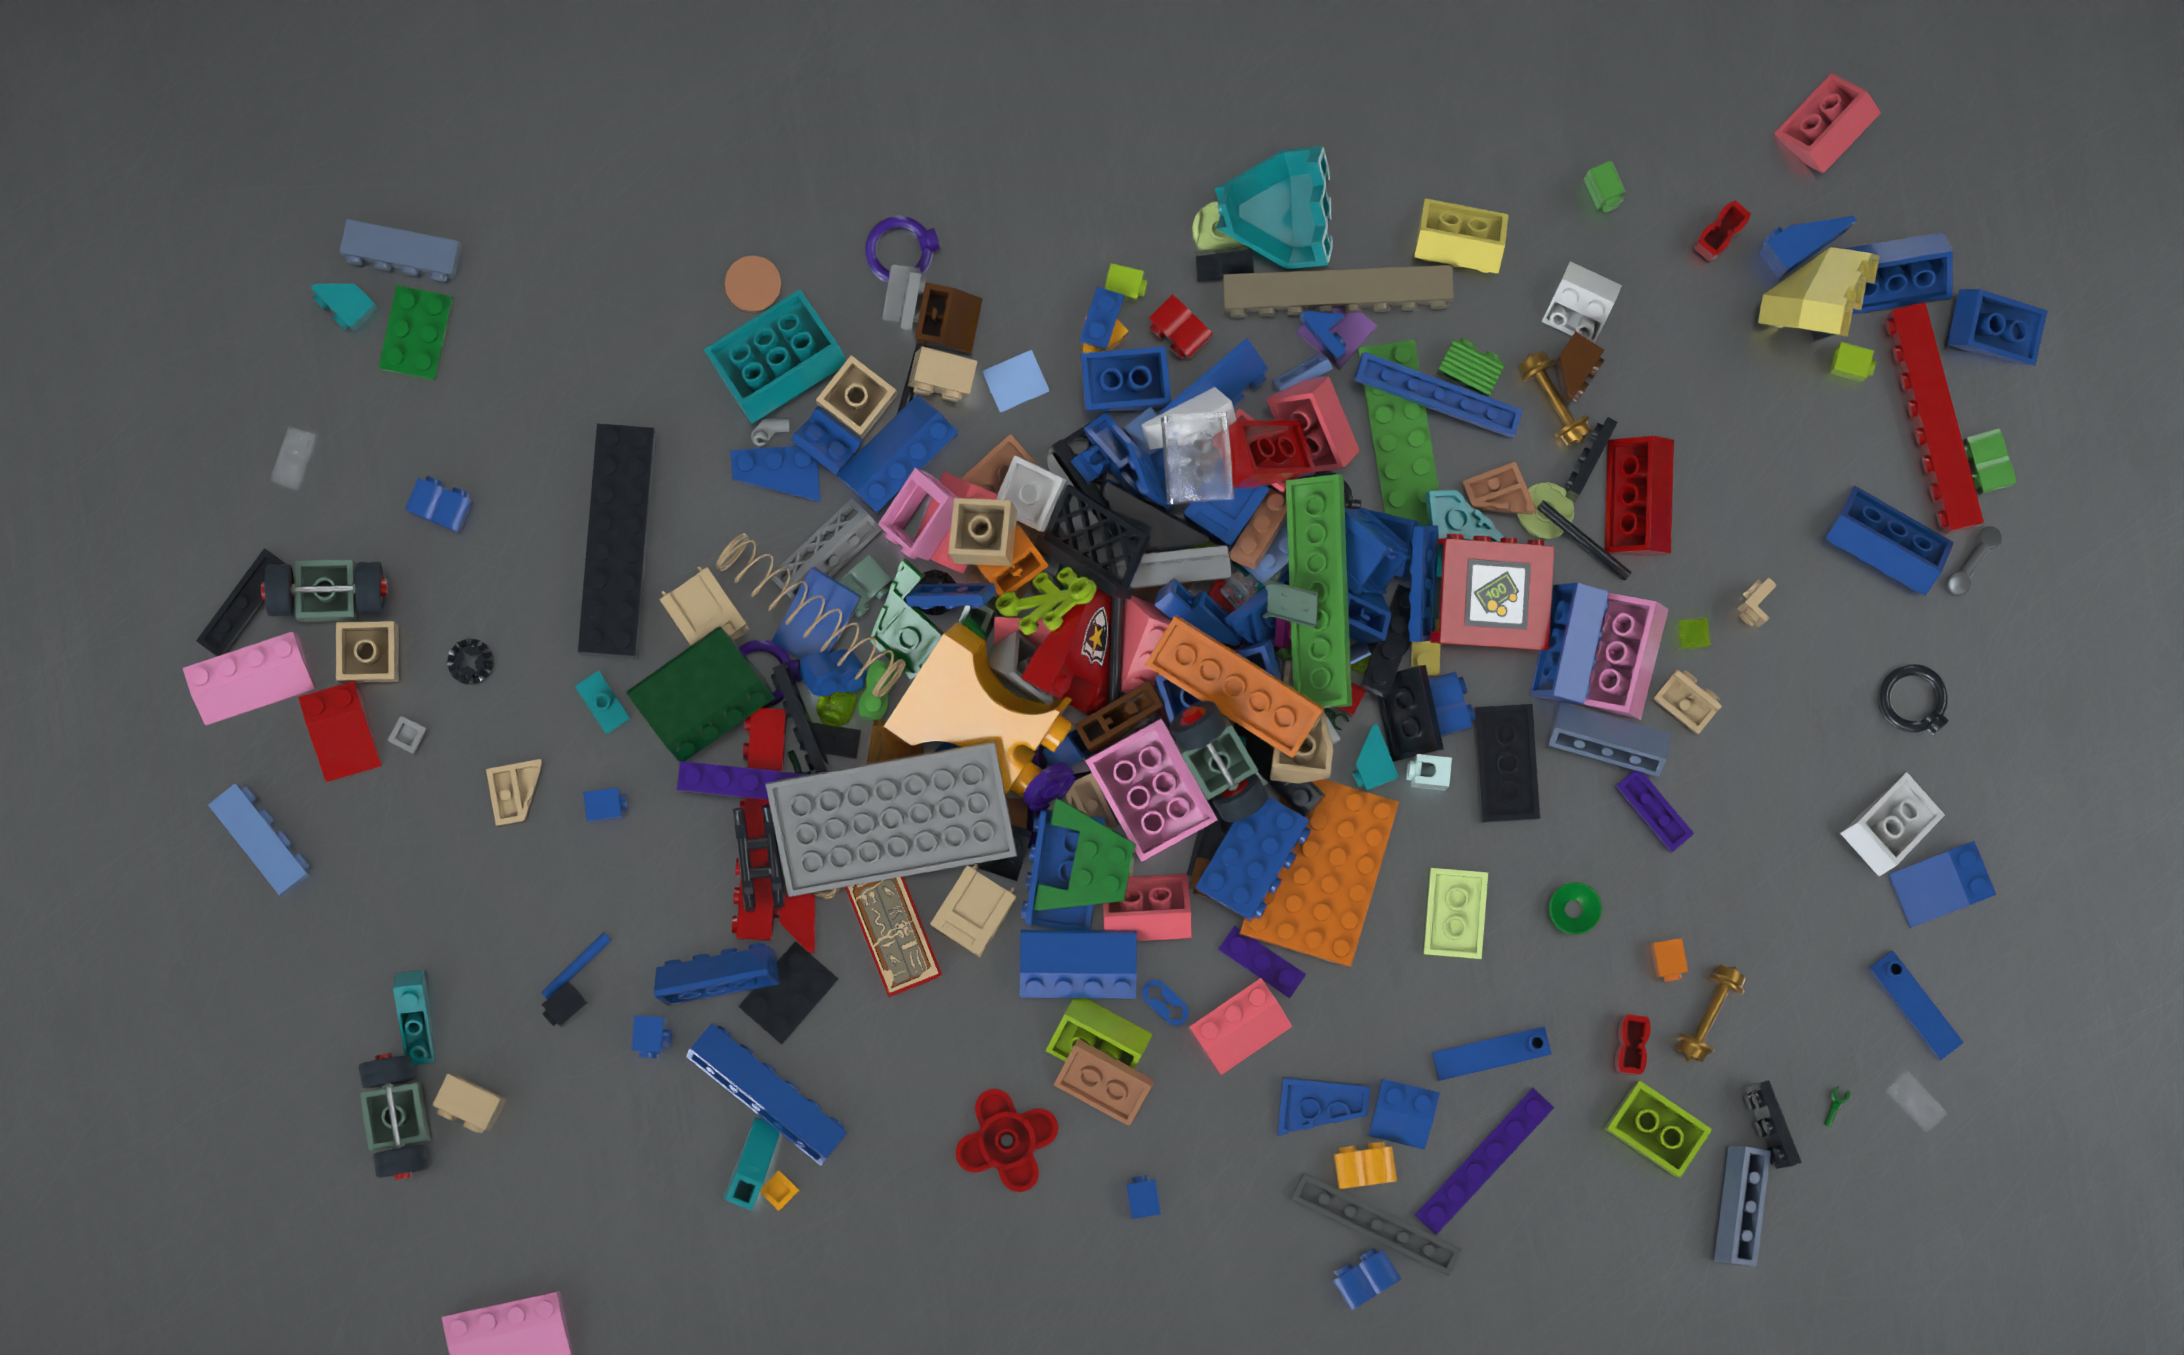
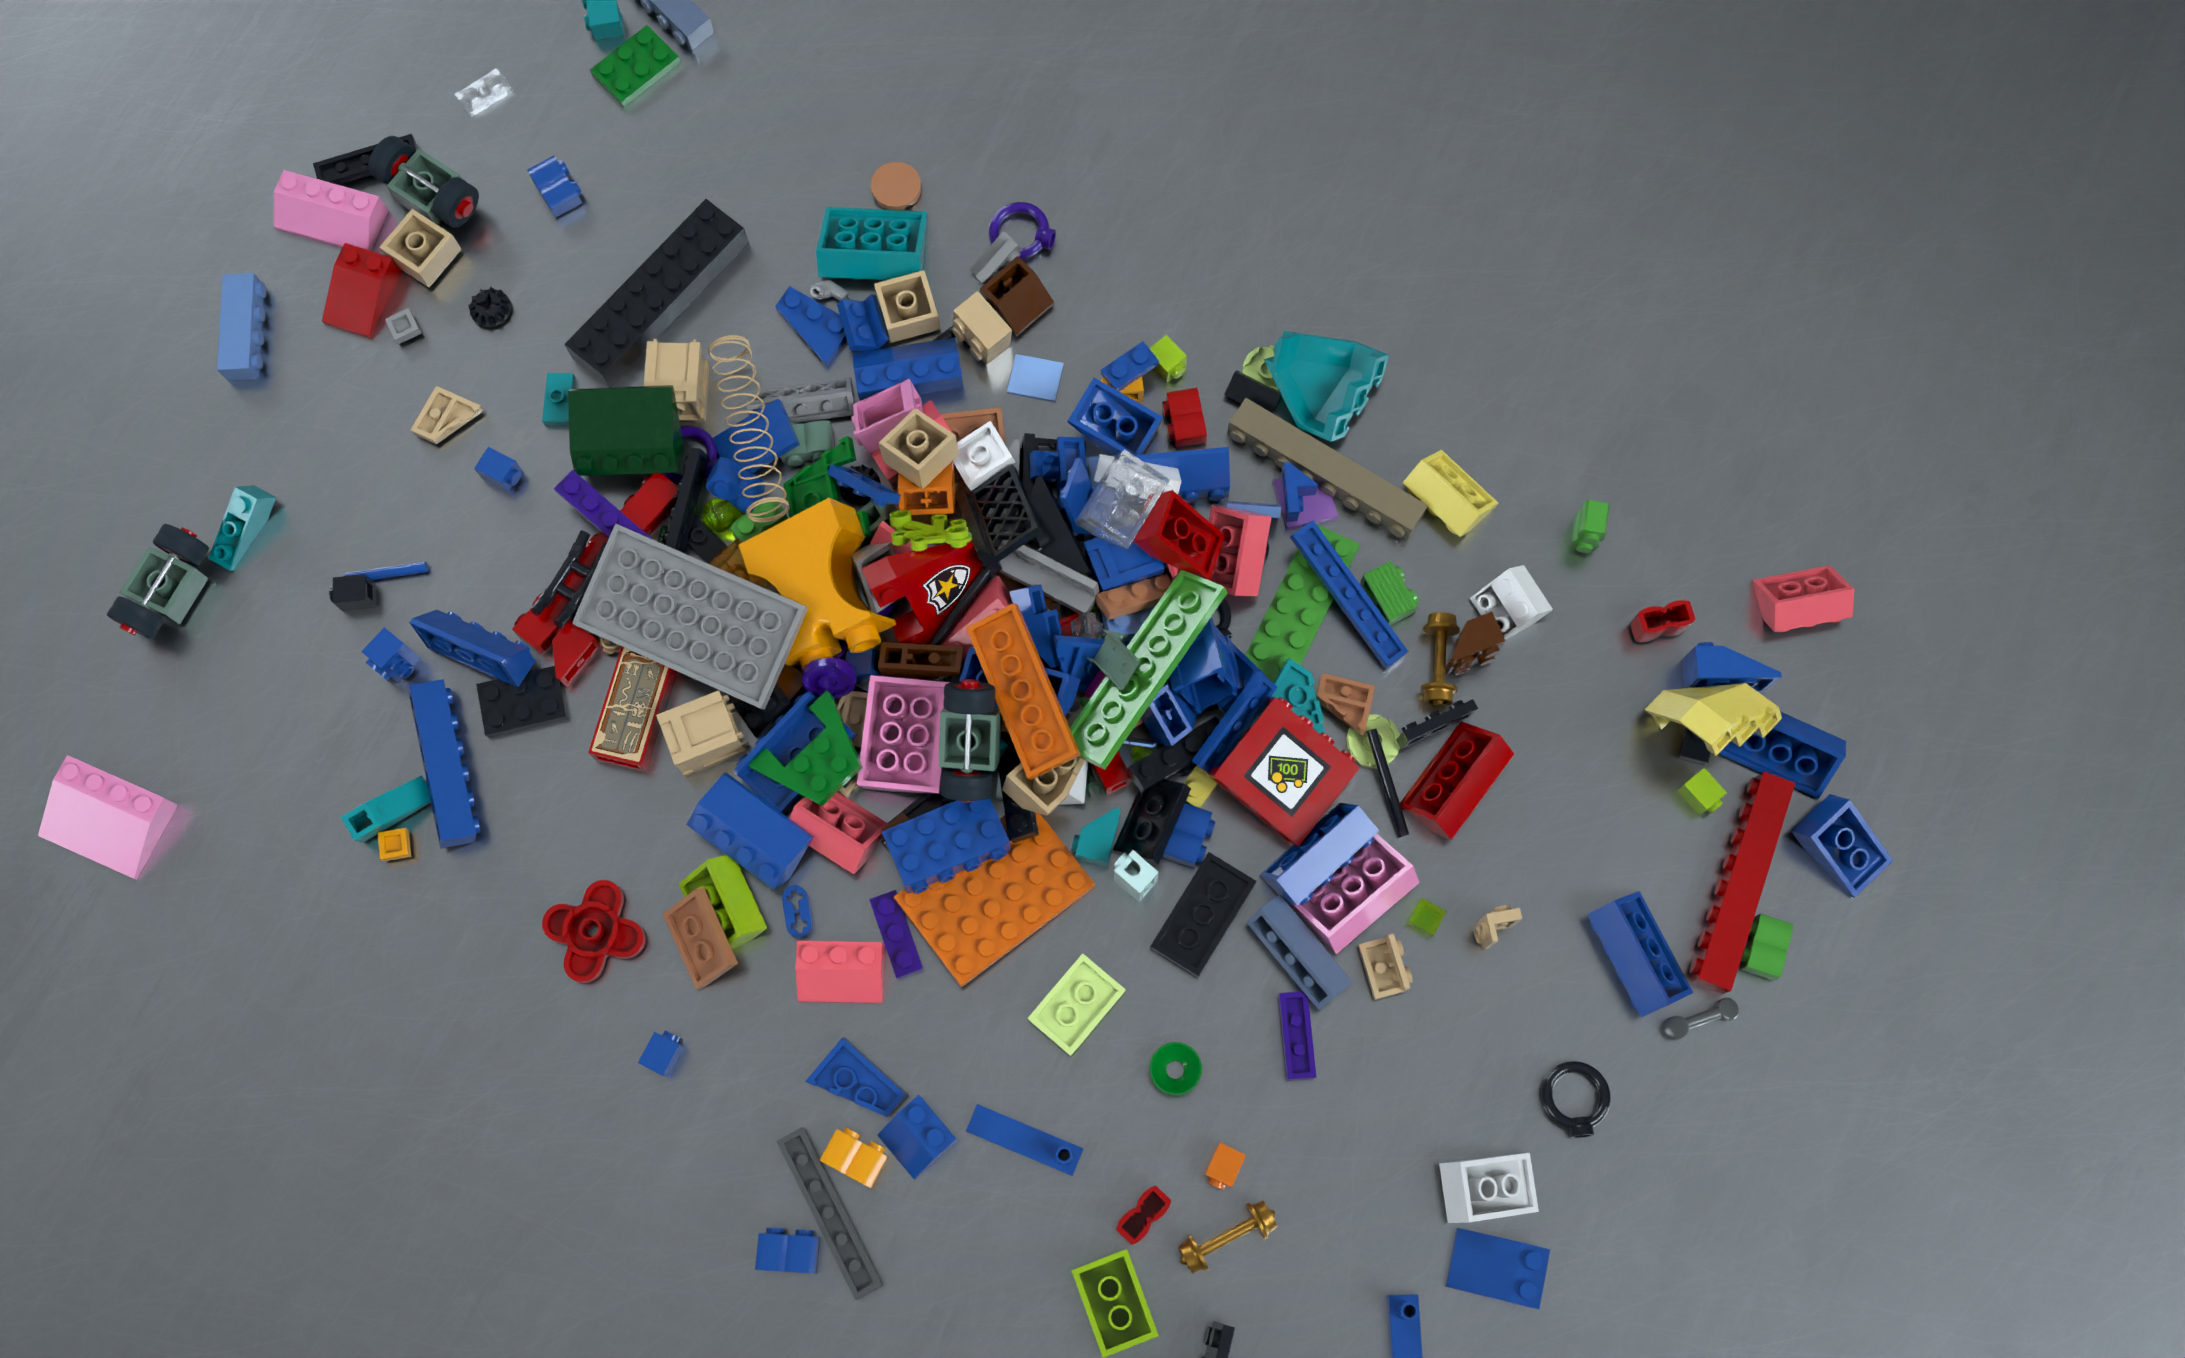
camera: 40 degrees right, 10 degrees down
tan brick [433,1073,507,1133] -> none
dark purple plate [1415,1088,1554,1235] -> none

